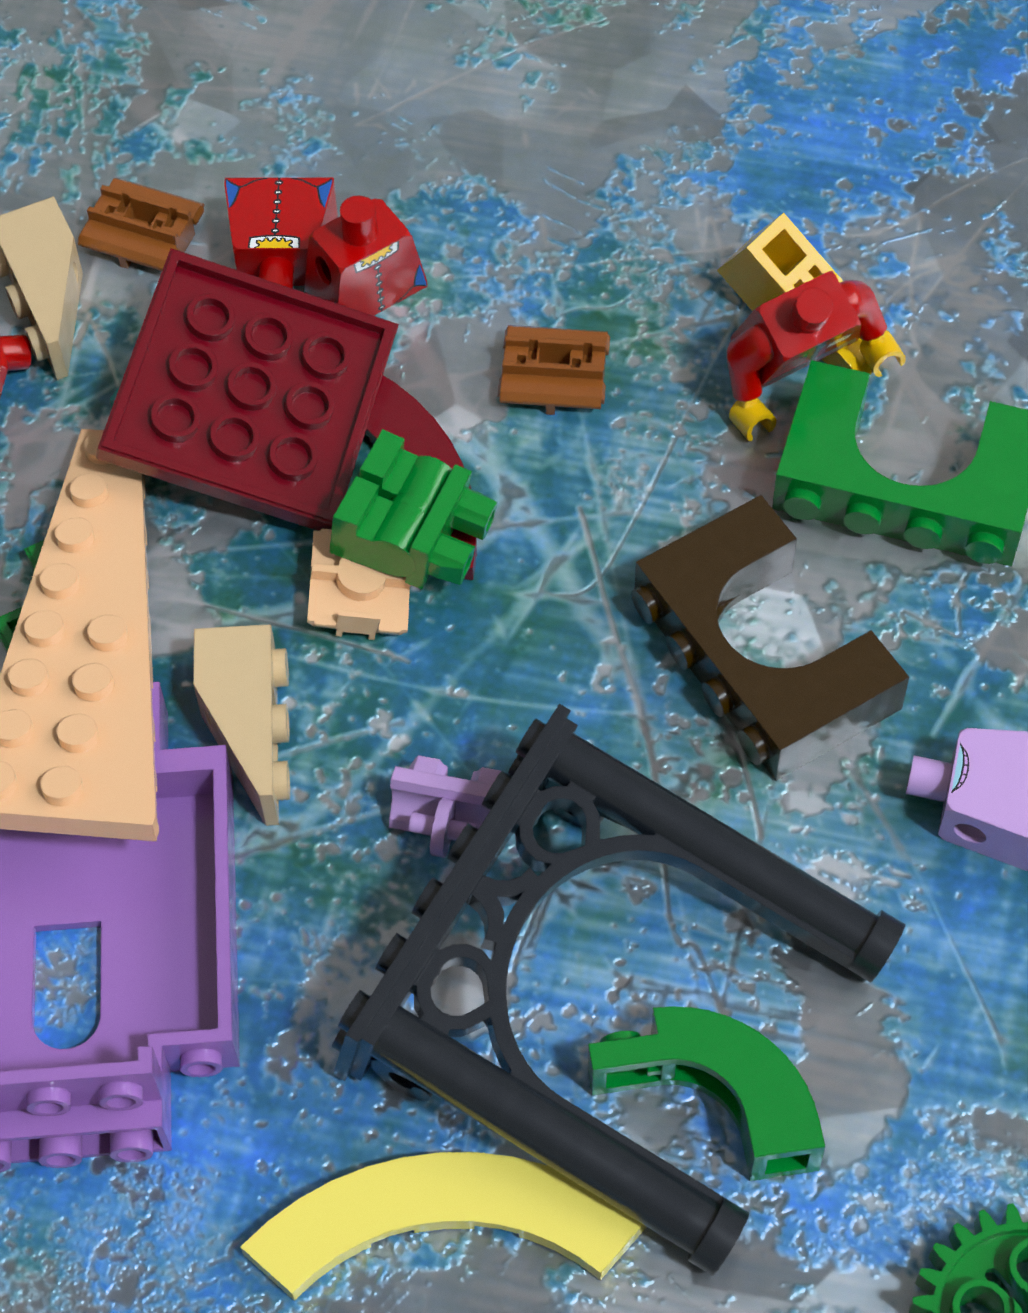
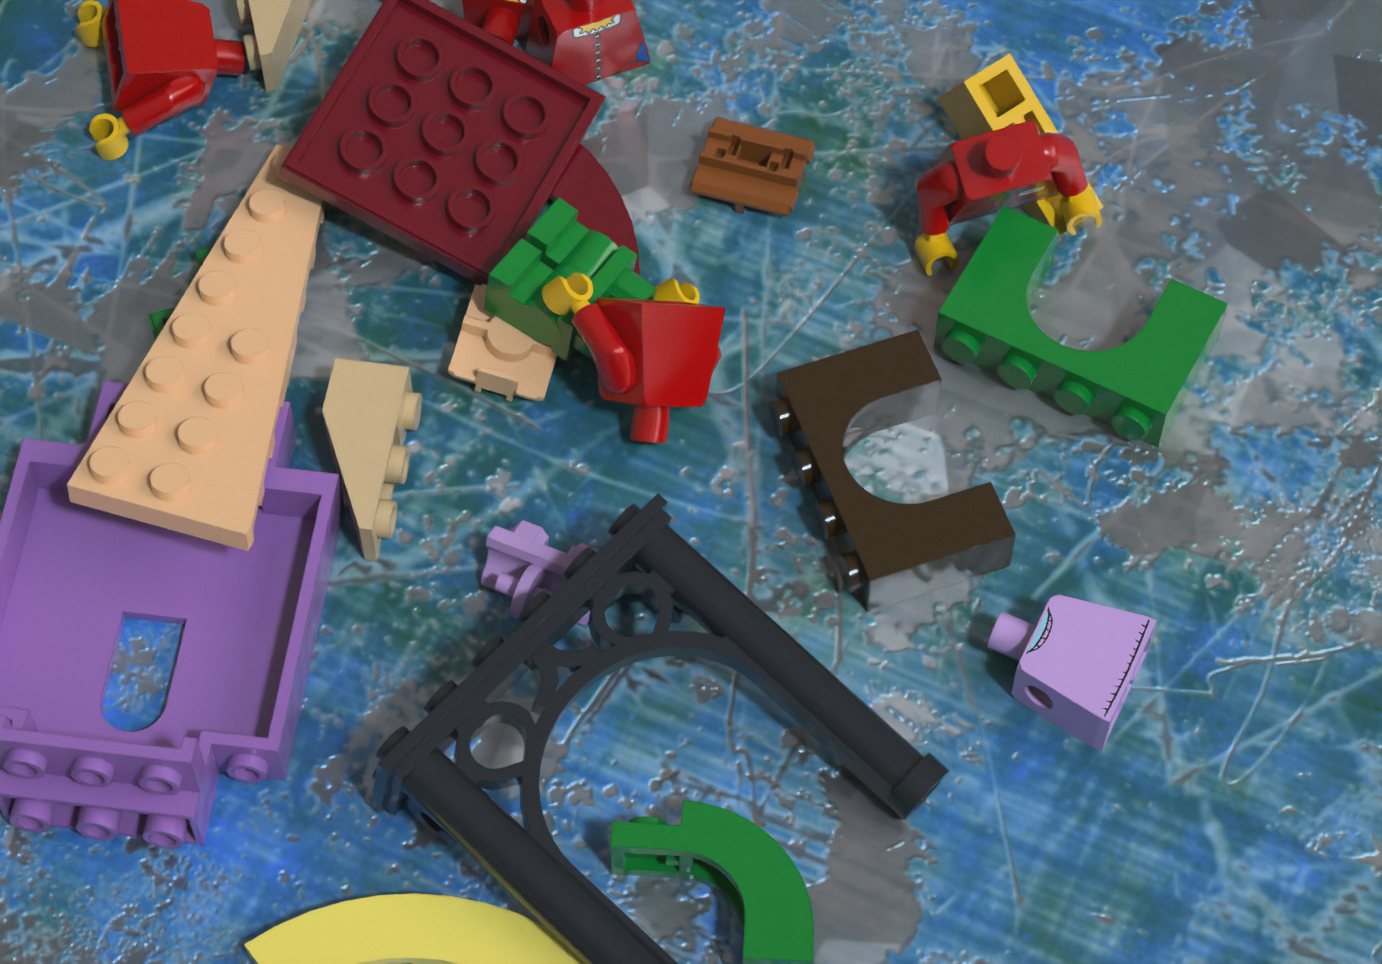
camera: 10 degrees right, 0 degrees up
none -> red torso [542,273,725,443]

